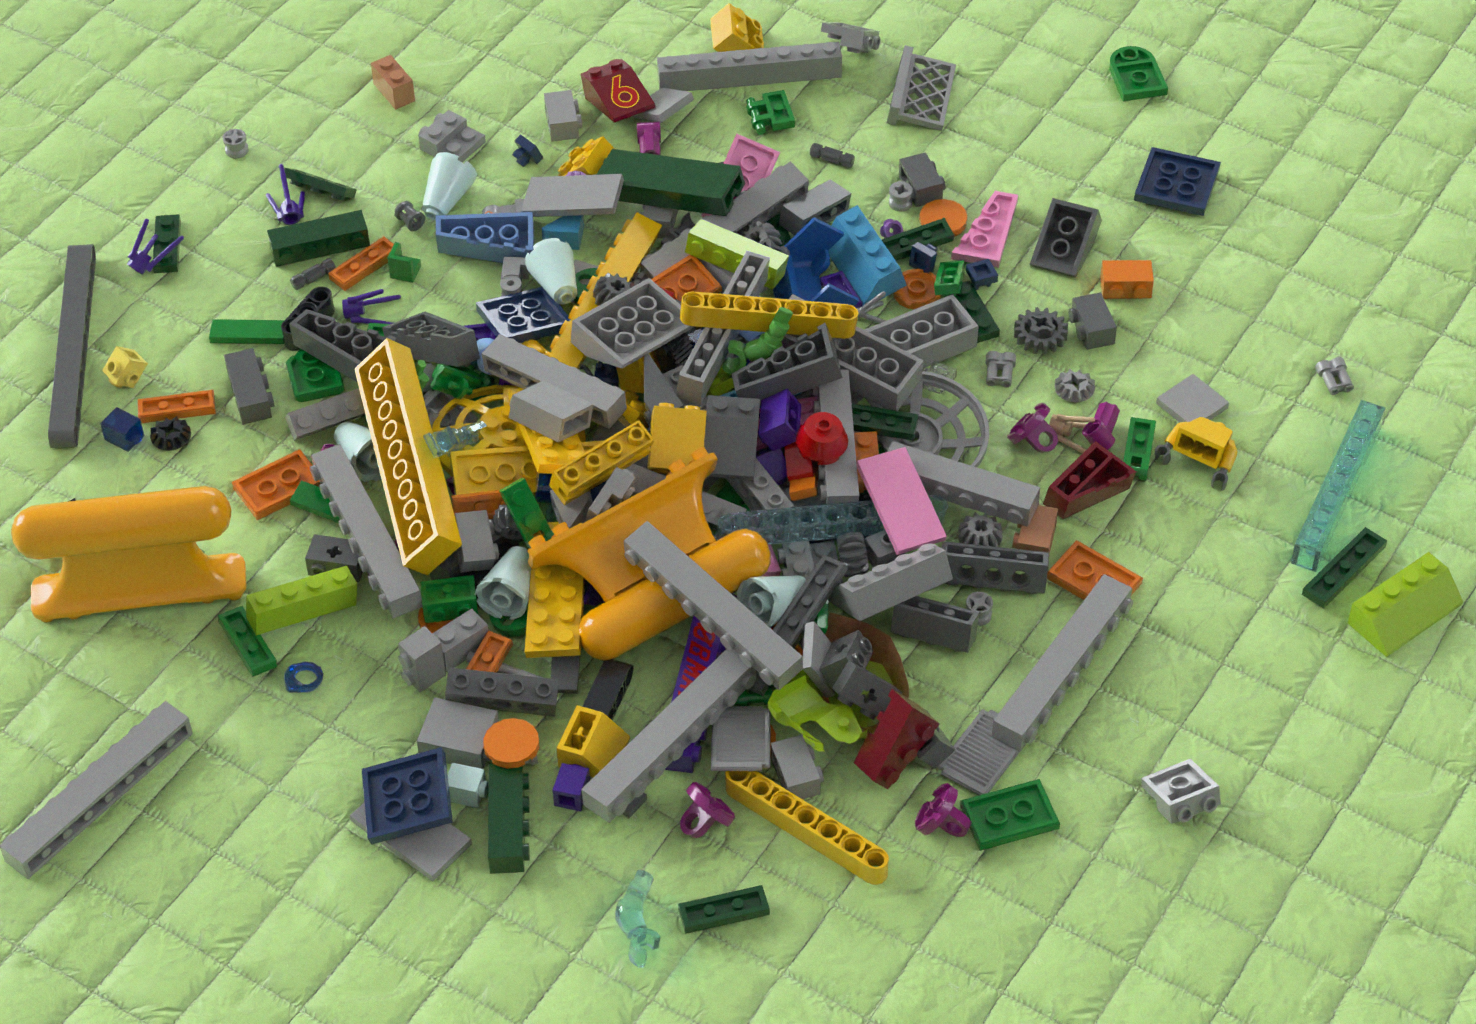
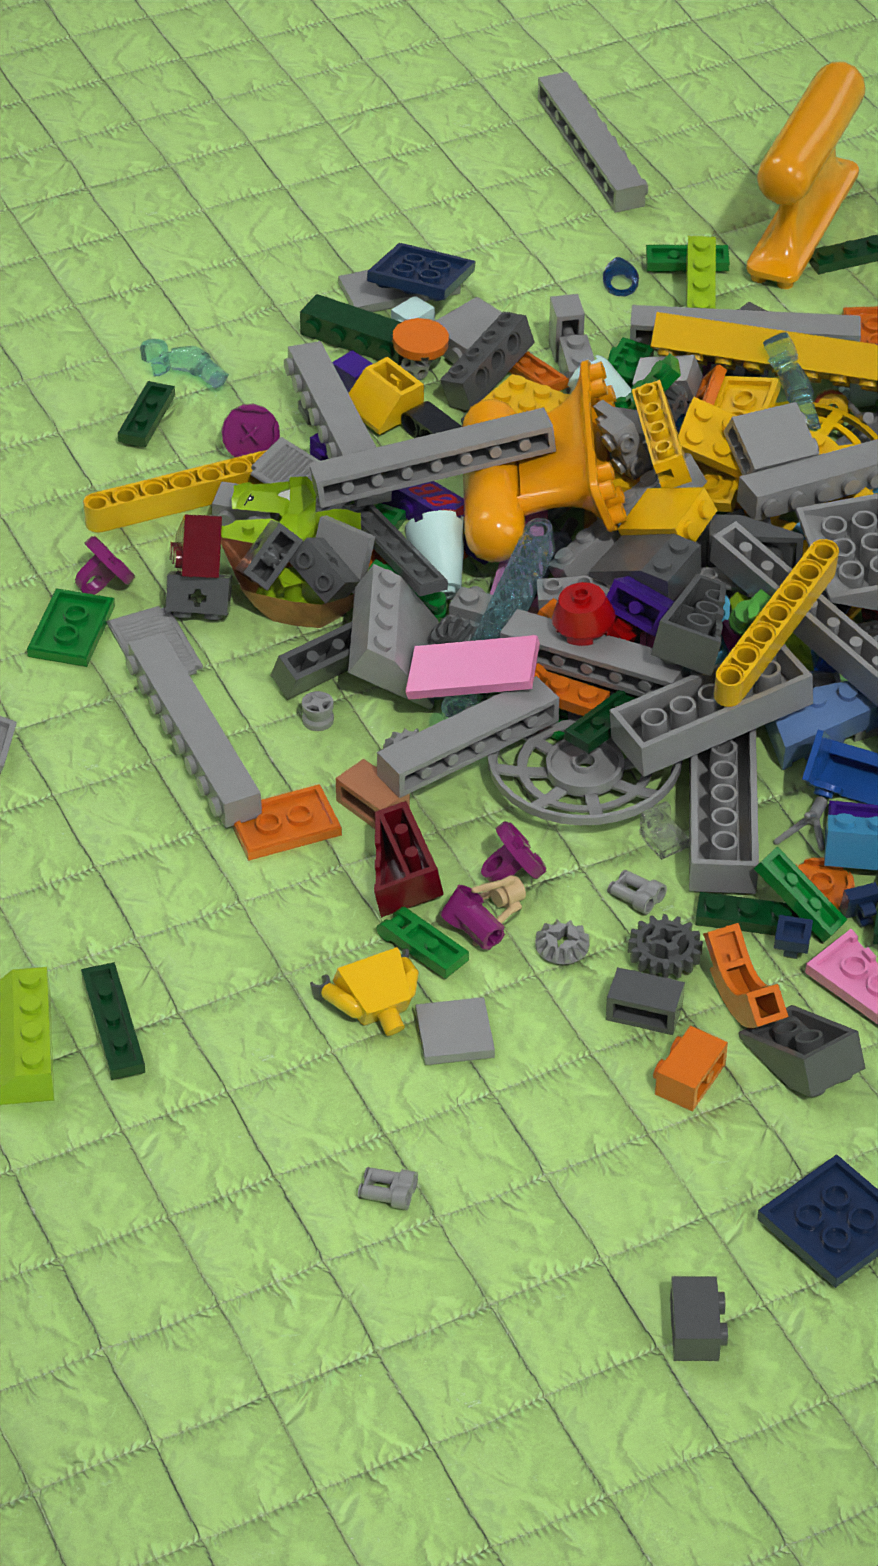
camera: 120 degrees right, 5 degrees down
dark grey brick [942,541,1049,594] -> none
clear light blue brick [1291,400,1386,572] -> none
none -> dark grey brick [670,1276,728,1361]
none -> orange arch [703,923,789,1028]

